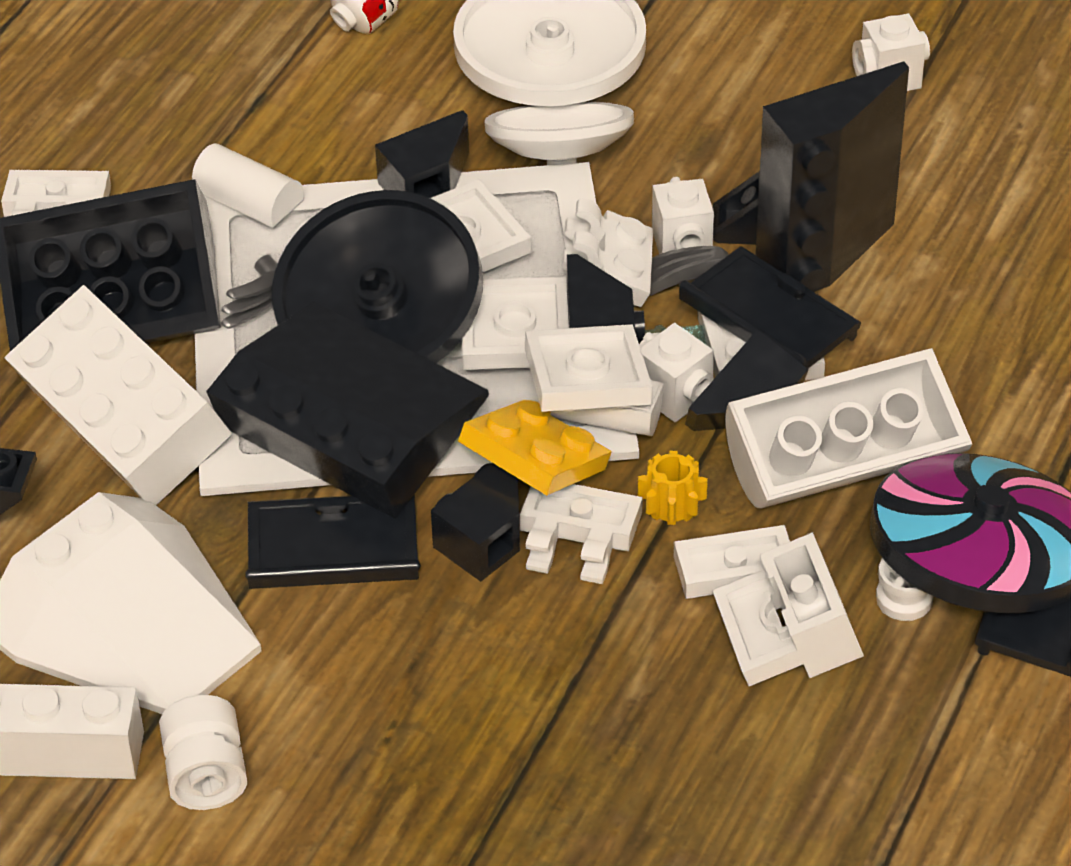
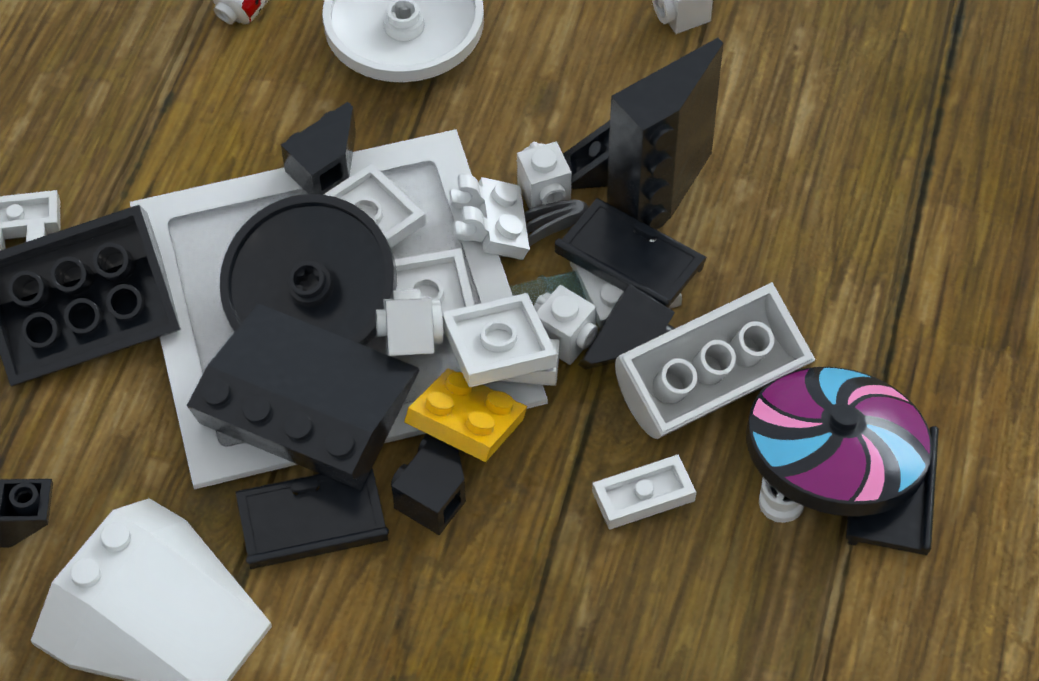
camera: 10 degrees left, 10 degrees up
white brick [4,285,232,505] -> none
white brick [192,143,304,228] -> none
flat silver piece [221,254,278,328] -> none
white dish [485,102,634,165] -> none
white plate [520,484,643,584] -> none
black slope [567,254,645,343] -> none
yellow gear [638,451,708,525] -> none
white brick [712,532,864,686] -> none
none -> white brick [376,289,443,356]

